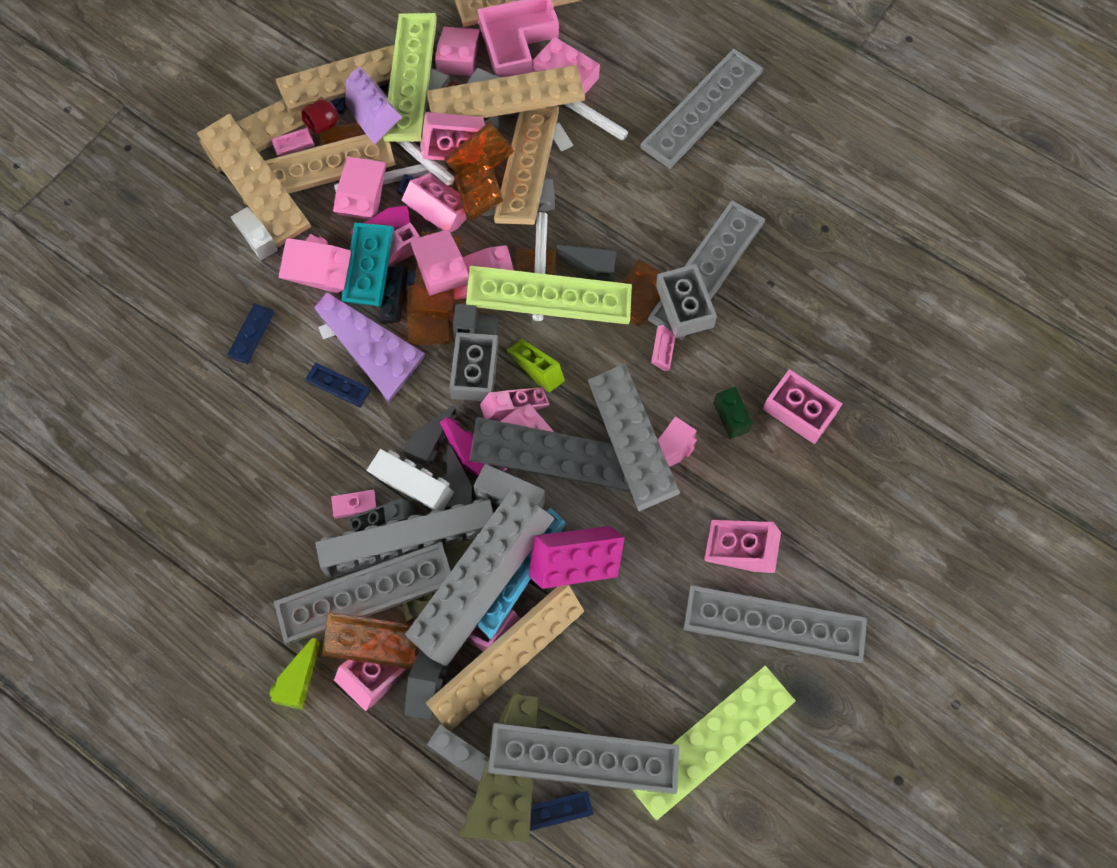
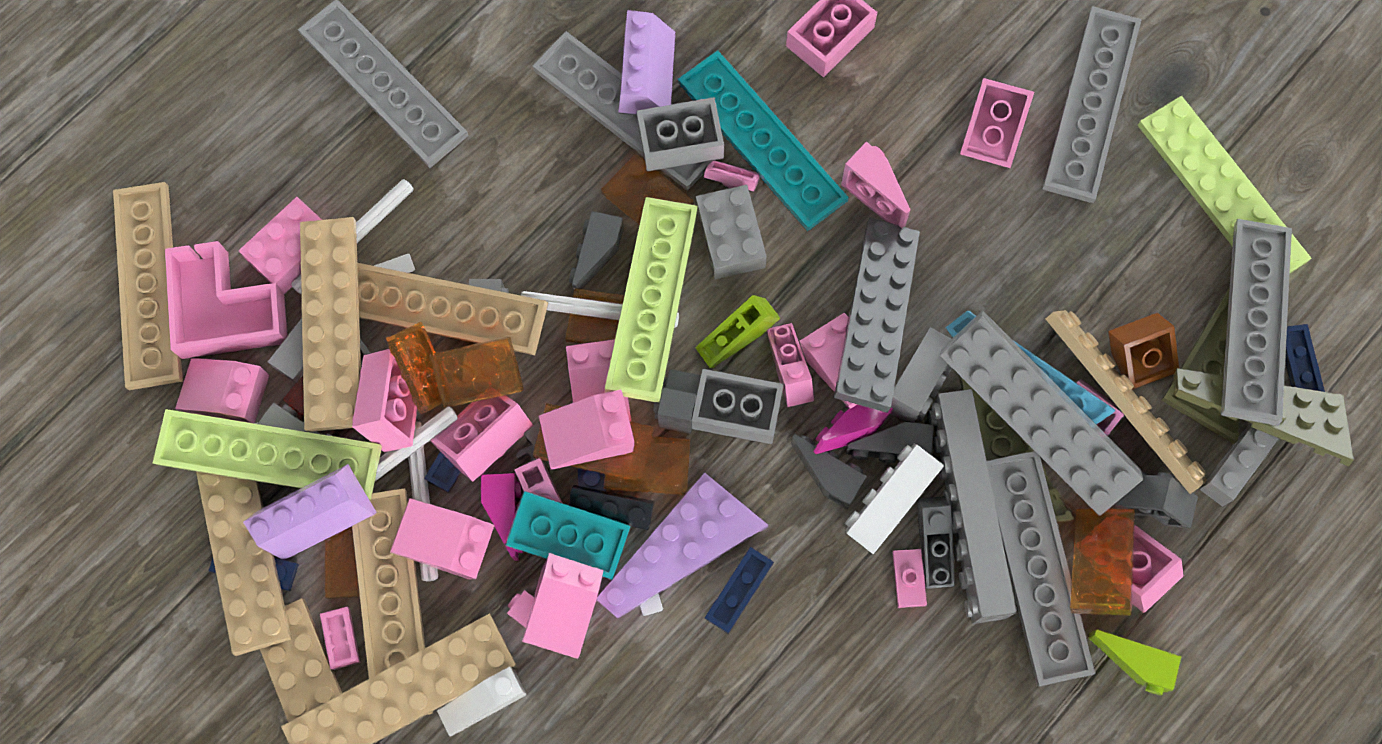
camera: 80 degrees left, 5 degrees up
dark blue plate [227,303,274,365] -> none
dark red helmet [301,97,338,134] -> none
dark pink brick [529,526,625,589] -> none
light grey plate [588,363,680,511] -> none
dark green brick [713,387,753,439] -> none
none -> lavender slope [618,10,675,114]
none -> teal plate [678,50,849,232]
none -> light grey brick [696,185,767,280]
none -> dark orange slope [1108,313,1179,390]

